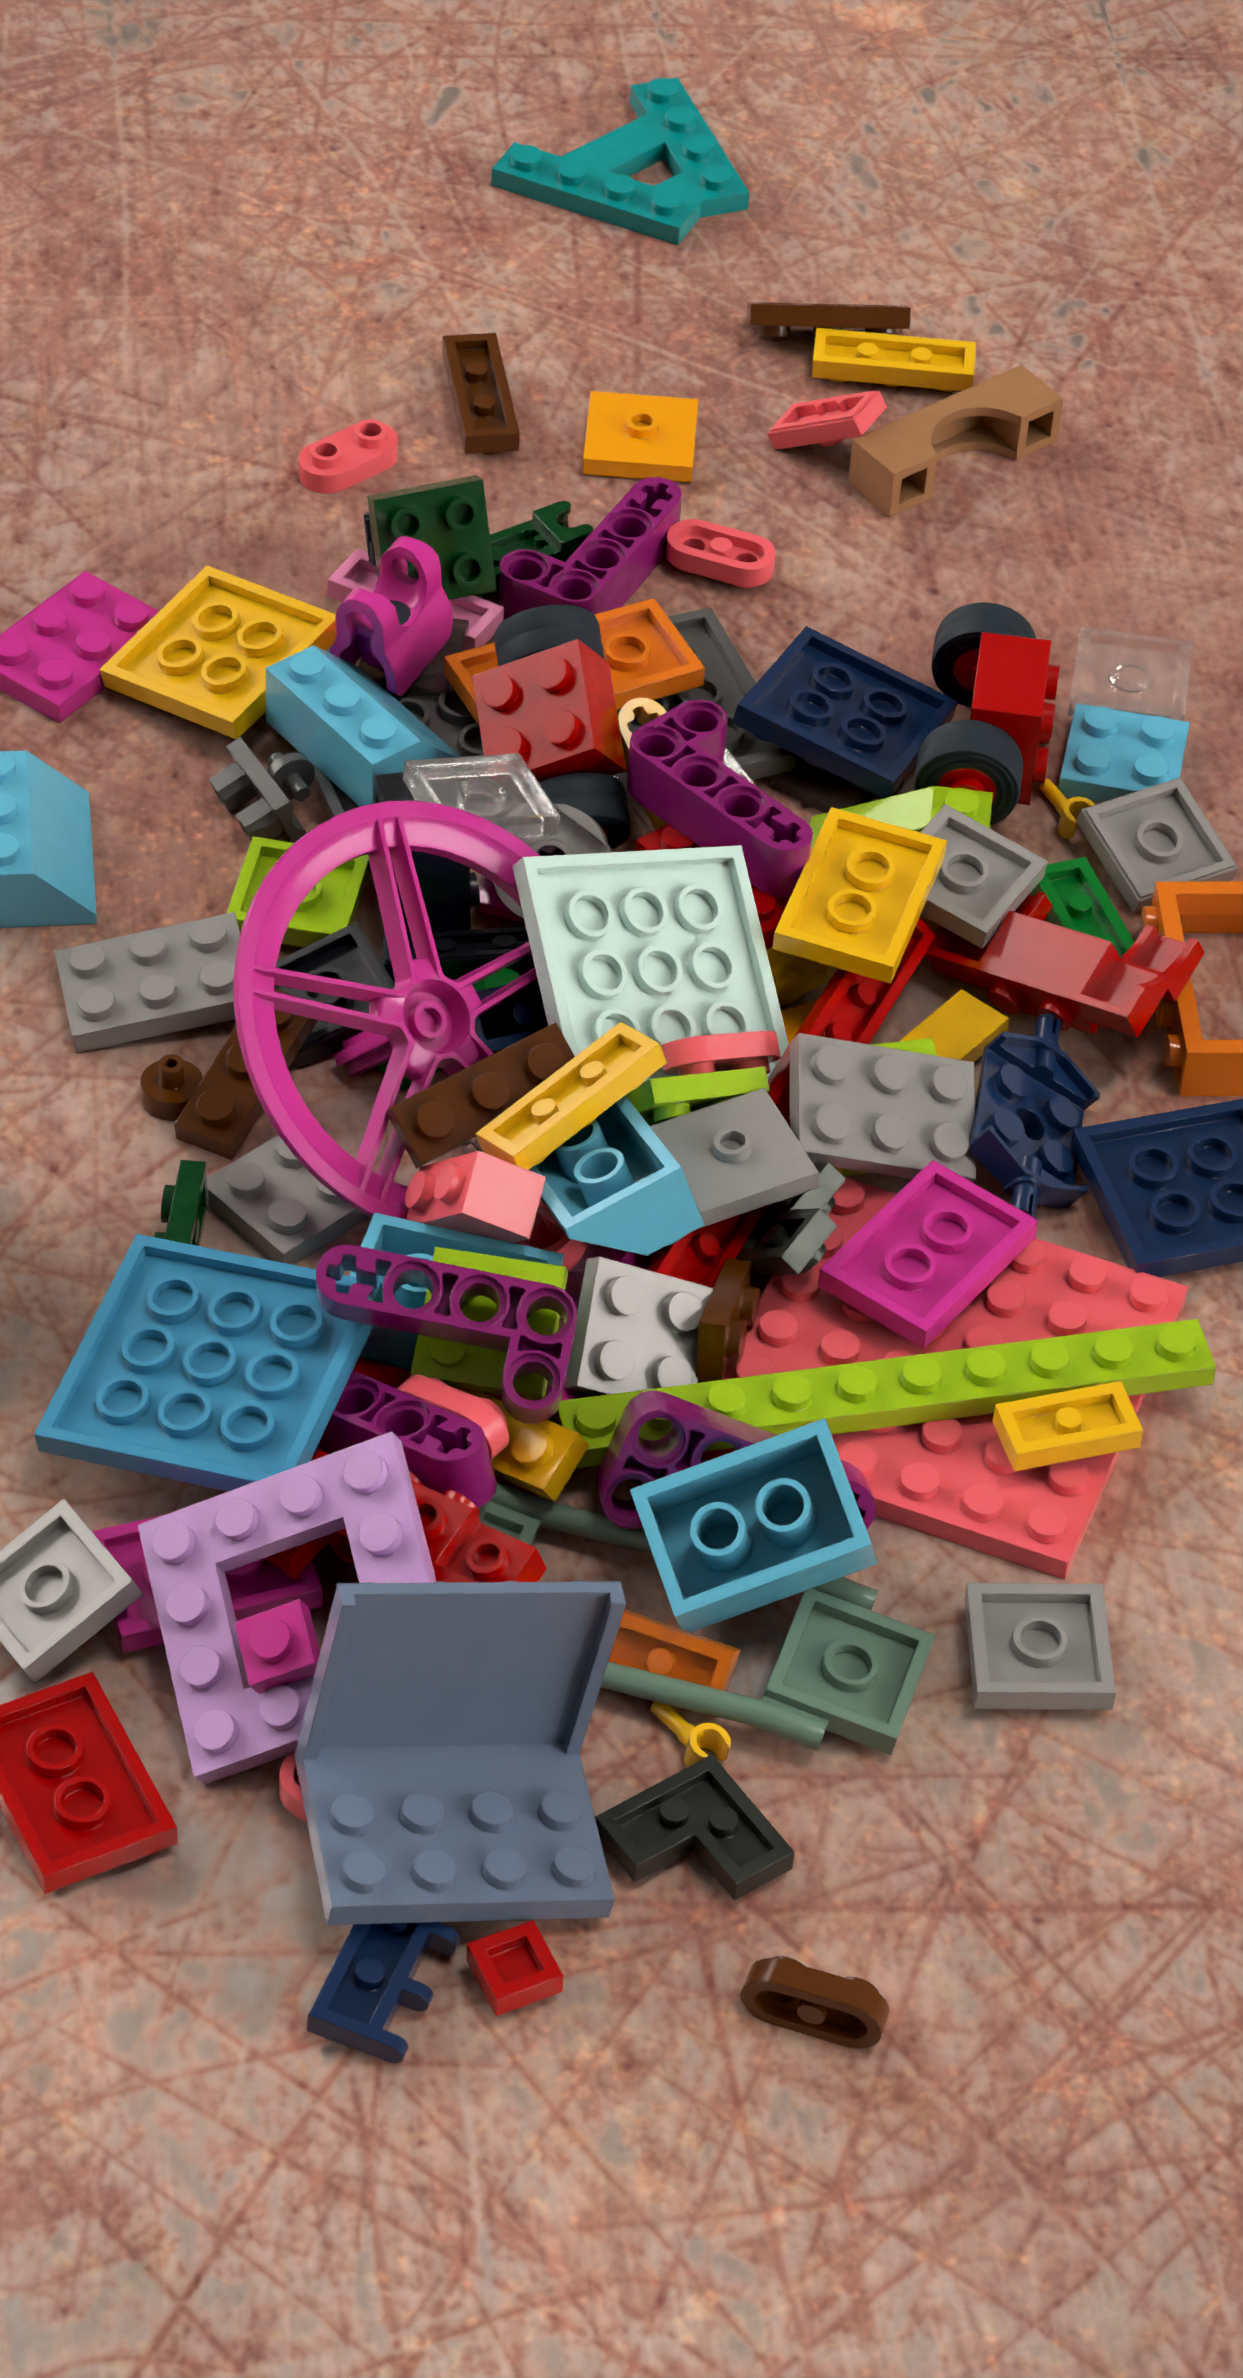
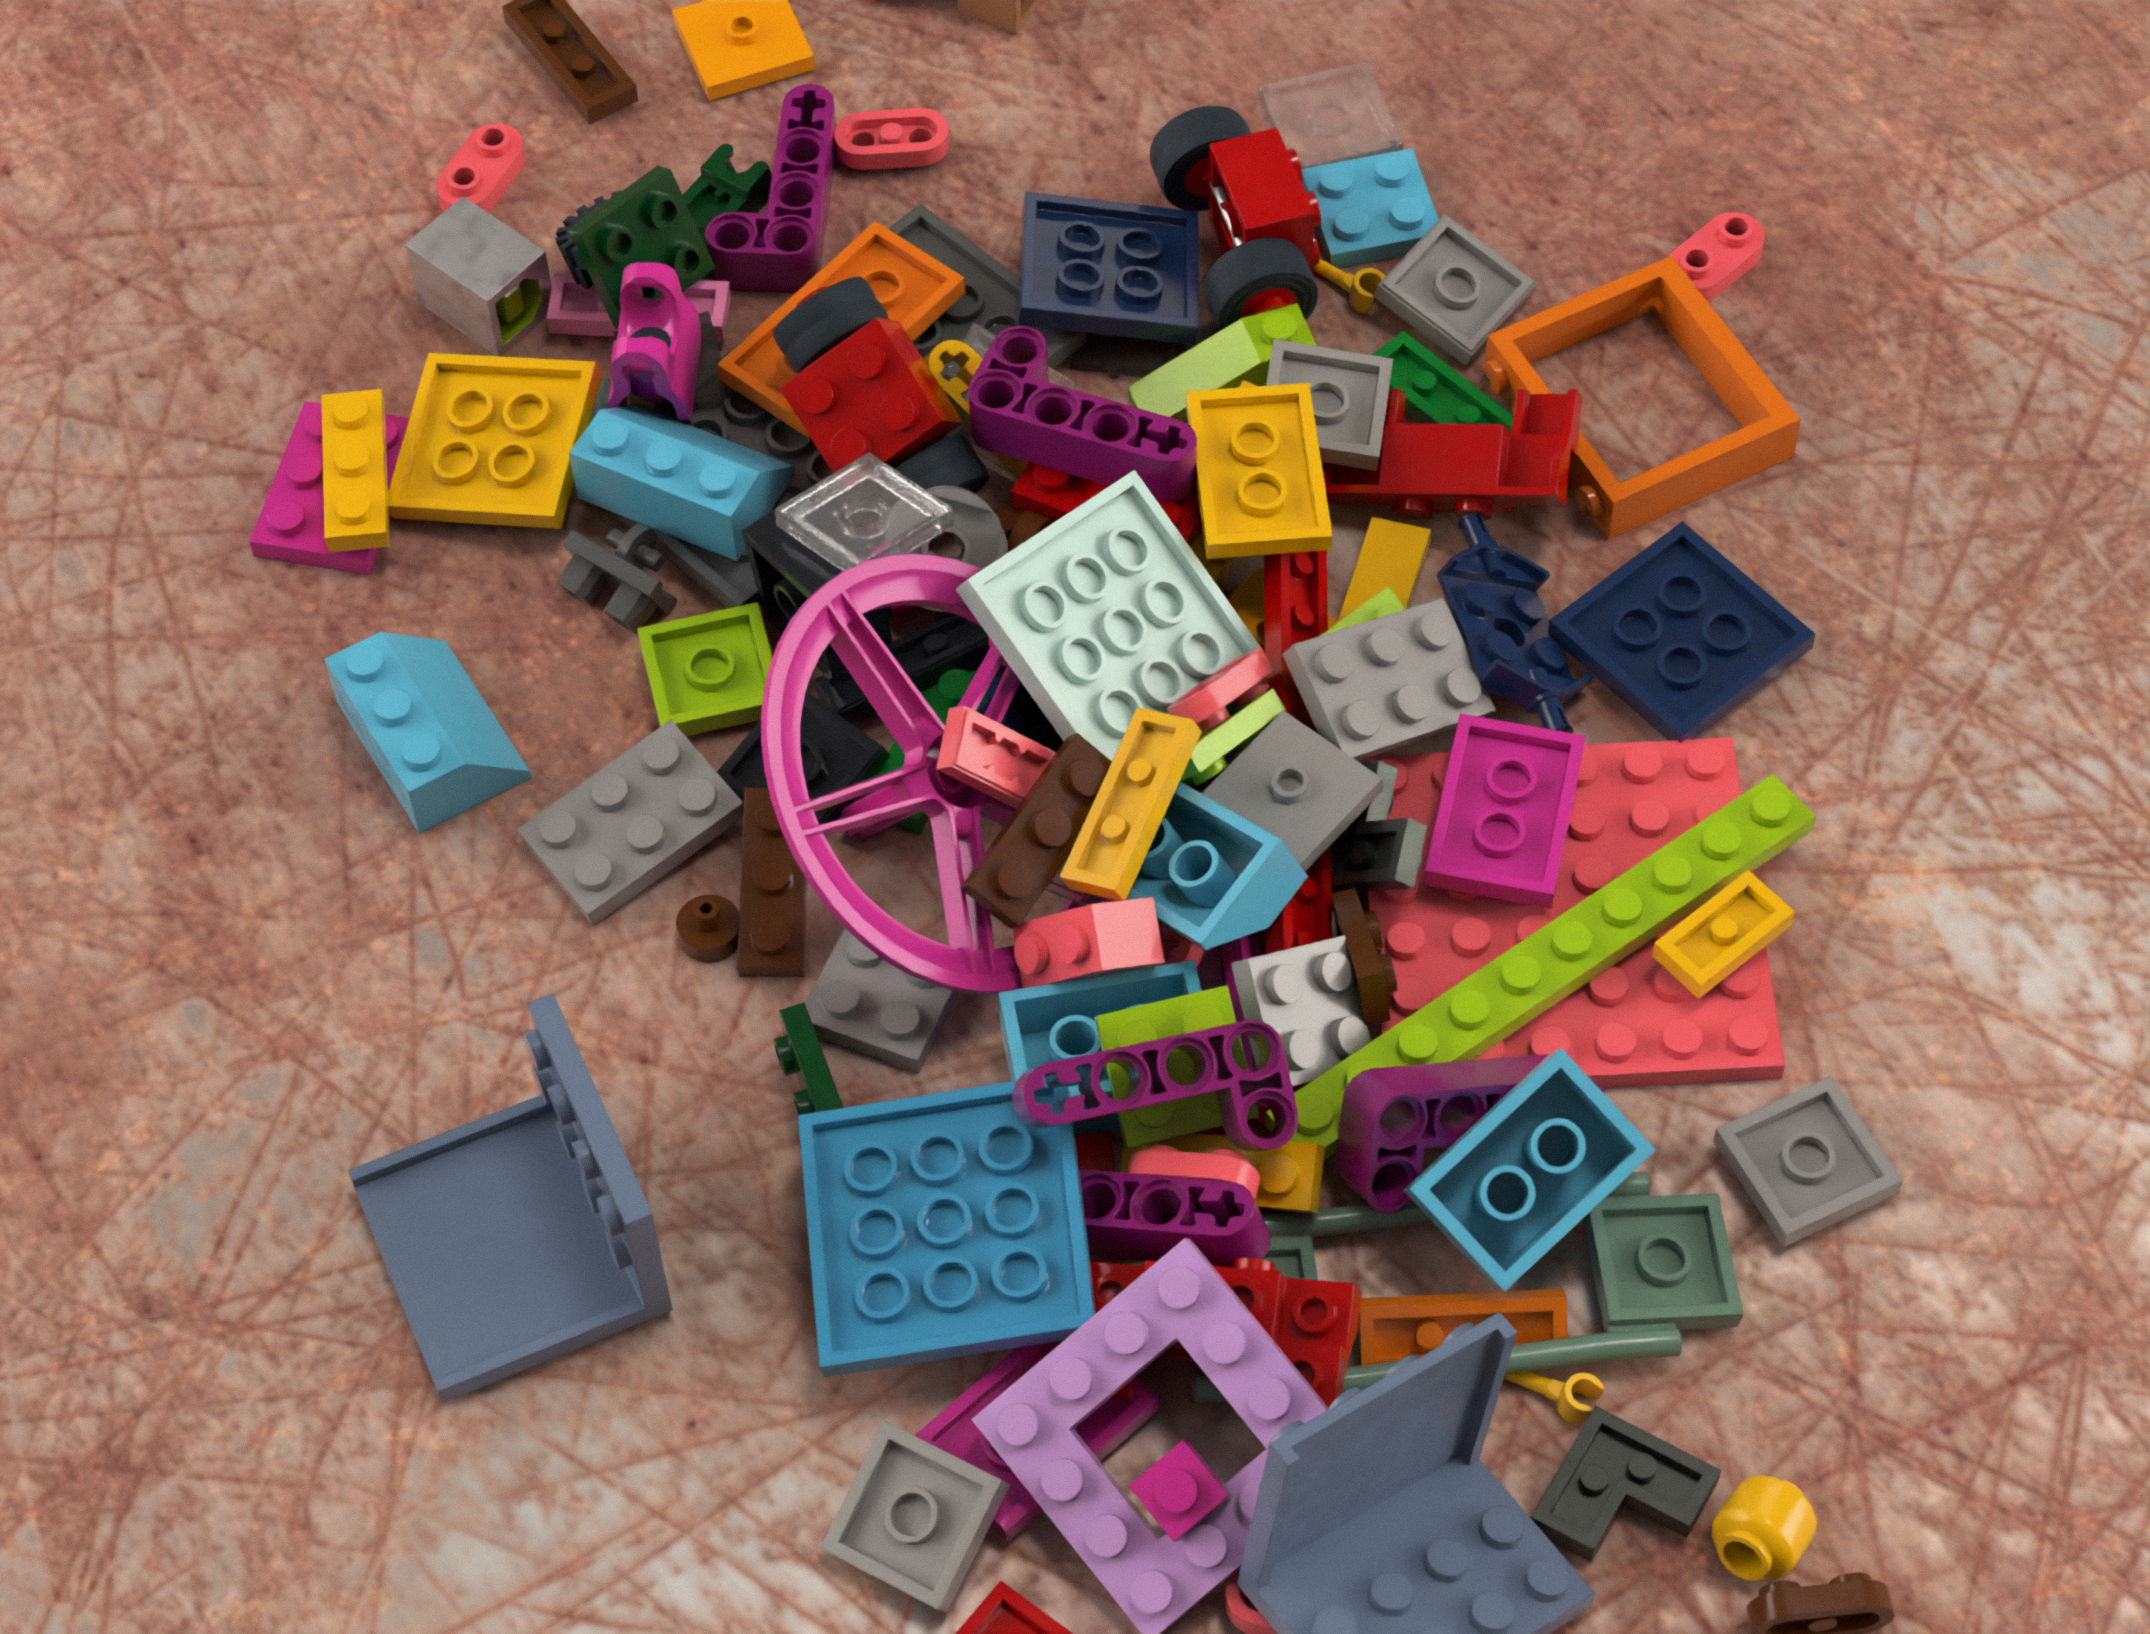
camera: 20 degrees left, 10 degrees up
none -> yellow plate [321,389,390,553]
none -> flat silver piece [405,196,552,357]
none -> coral plate [936,705,1056,809]
none -> yellow head [1711,1475,1817,1582]

